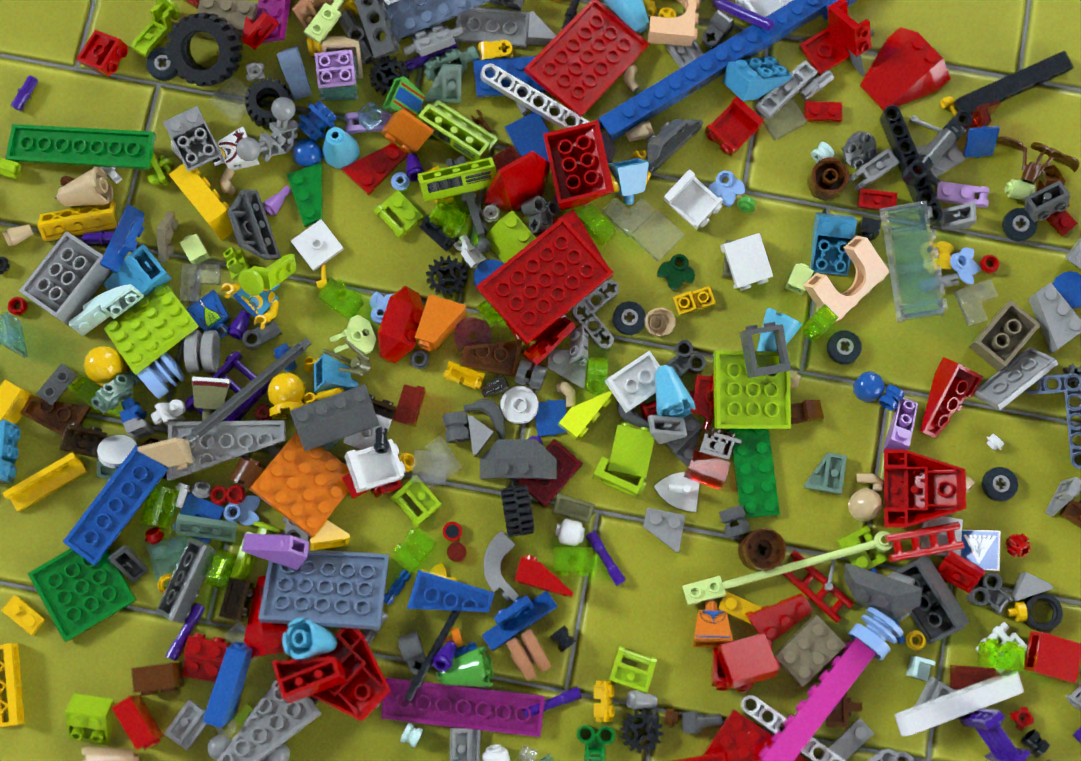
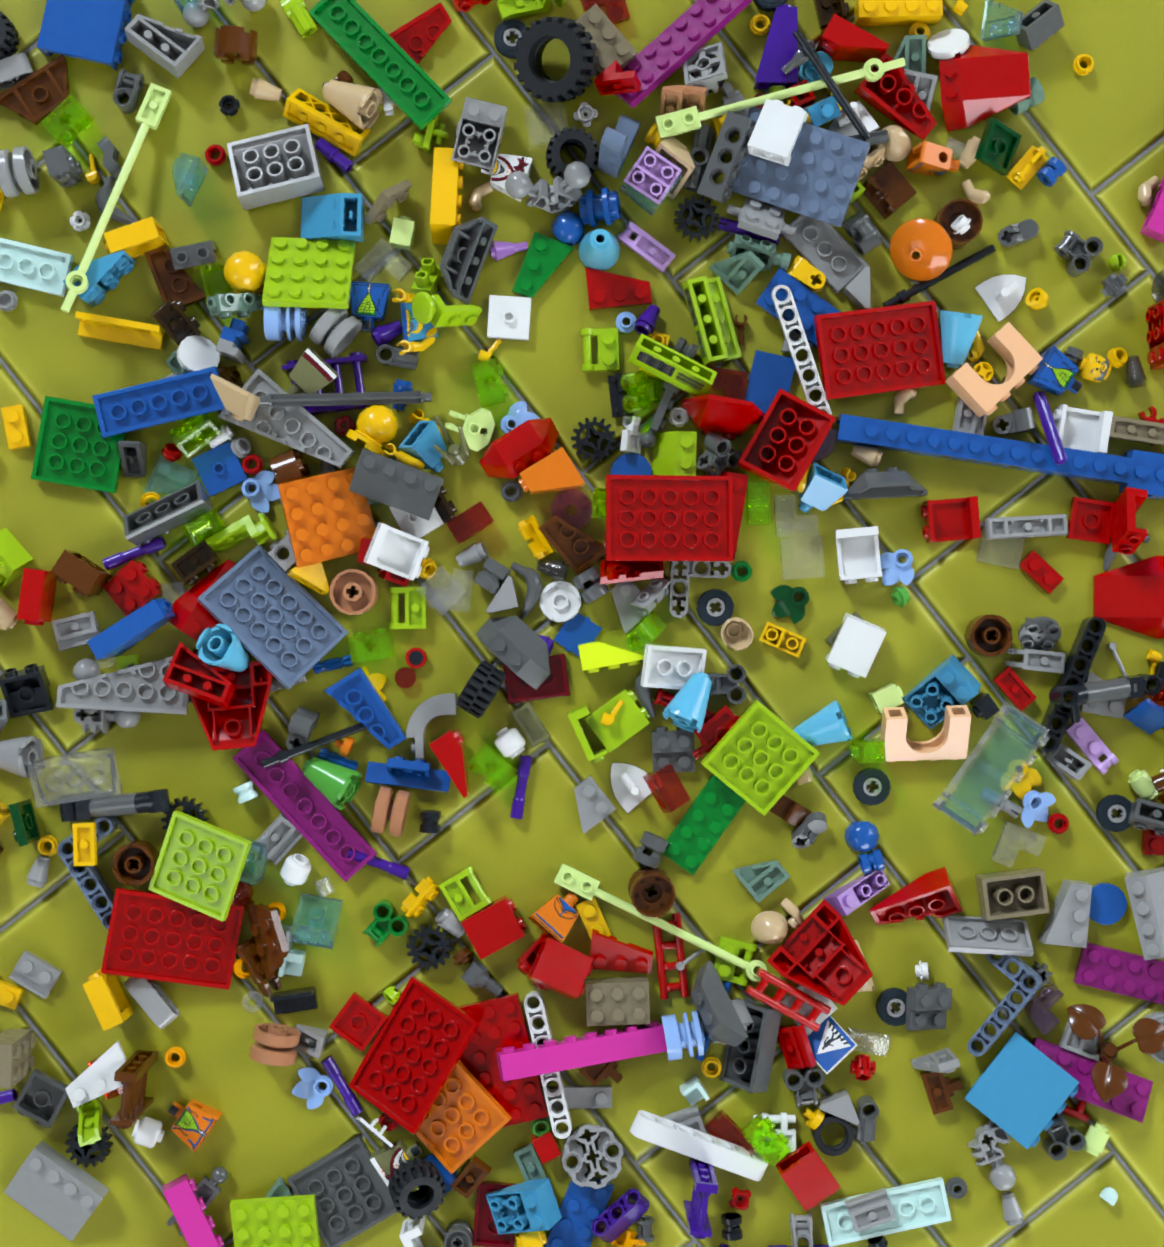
camera: 50 degrees right, 10 degrees up
light aqua slope [69,284,144,336] -> none
blue bracket [100,205,145,273] -> none
white hips [150,399,186,425] -> none
sand green plate [176,514,238,542] -> none
red plate [226,485,246,504] -> none
medium lavender slope [241,534,309,570] -> none
clear light blue slope [357,102,383,131] -> none
black pin [374,427,389,454] -> none
torso [381,77,425,117] -> none
orange slope [381,109,434,153] -> none
dark purple cone [433,641,457,671] -> none
tan arm [556,381,576,408] -> none
light grey slope [648,415,687,444] -> none
bracket [695,427,742,460] -> none
dark azure slope [722,56,793,101] -> none
dark grey window [739,322,791,378] -> none
light grey axle [799,70,834,101] -> none
light aqua wheel [811,142,835,163] -> none
none -> nougat wheel [330,569,379,615]
none -> red wing [388,2,452,64]
none -> light grey cone [456,542,488,567]
none -> red brick [461,895,527,960]
none -> yellow hand [600,700,624,726]
none -> green plate [731,561,752,582]
none -> dark grey piece [791,812,827,849]
none -> clear slope [847,1028,891,1057]
none -> dark grey piece [856,1095,879,1142]
none -> dark grey plate [905,982,952,1031]

